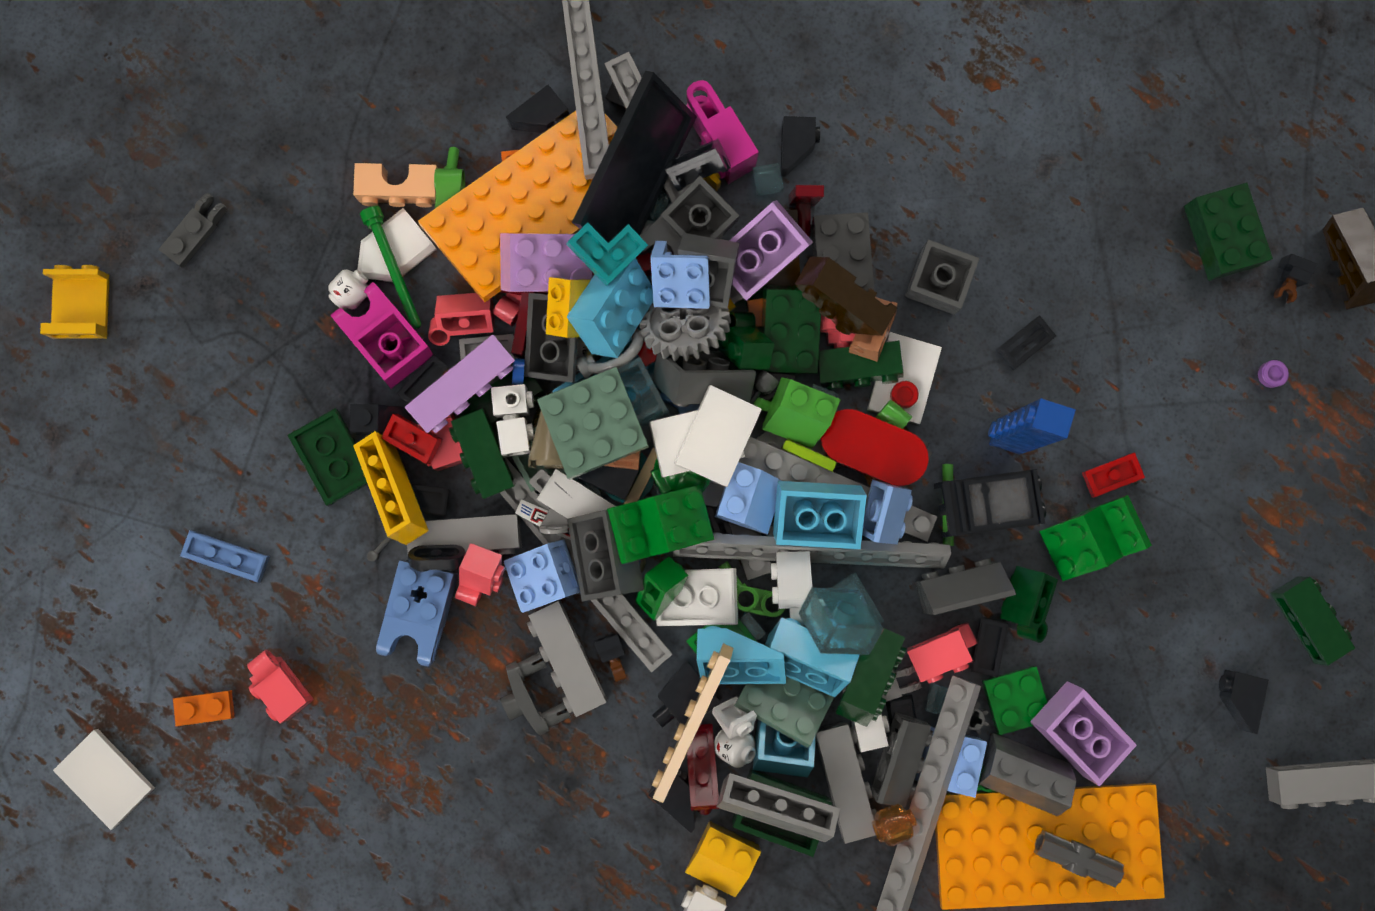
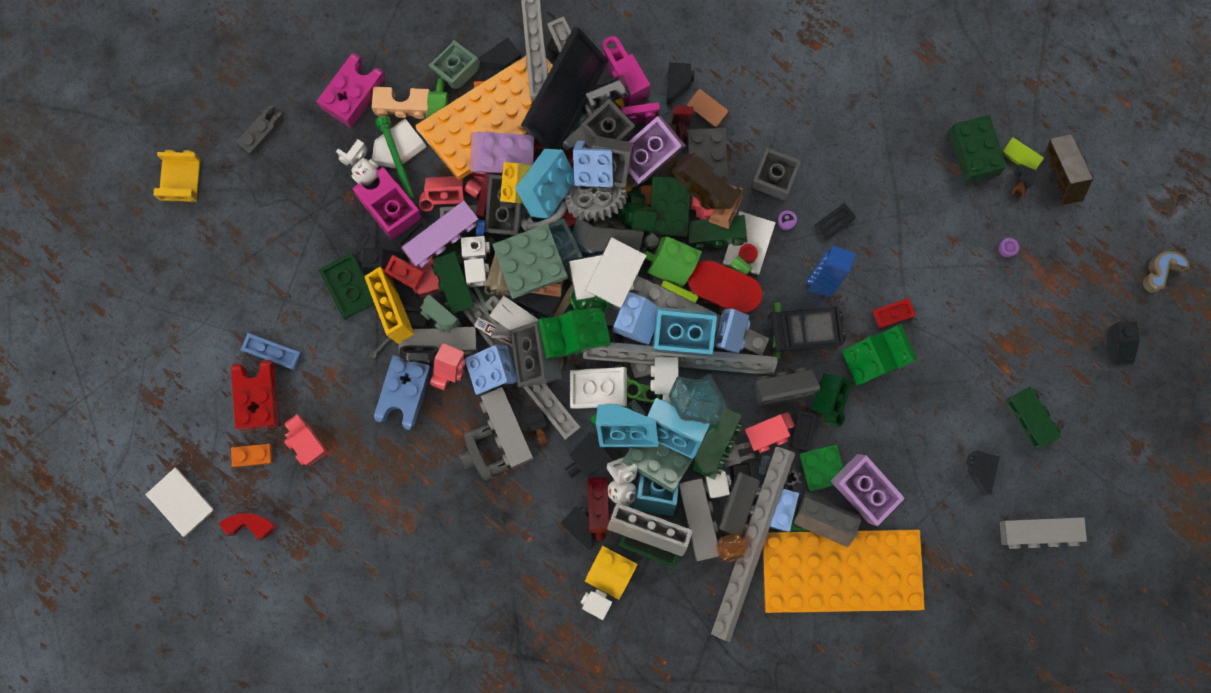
camera: 10 degrees right, 5 degrees down
teal plate [566,222,648,286] -> none
green slope [635,557,688,621] -> none
tan plate [652,643,734,803] -> none
dark grey piece [1034,830,1124,888] -> none
none -> red brick [218,513,278,540]
none -> red brick [231,360,280,431]
none -> dark pink brick [317,53,385,128]
none -> white bracket [336,140,367,166]
none -> sand green slope [420,294,462,333]
none -> sand green slope [428,40,480,89]
none -> dark pink plate [621,102,660,128]
none -> nougat hinge [687,88,729,128]
none -> medium lavender tile [777,210,797,230]
none -> lime tile [1002,137,1044,170]

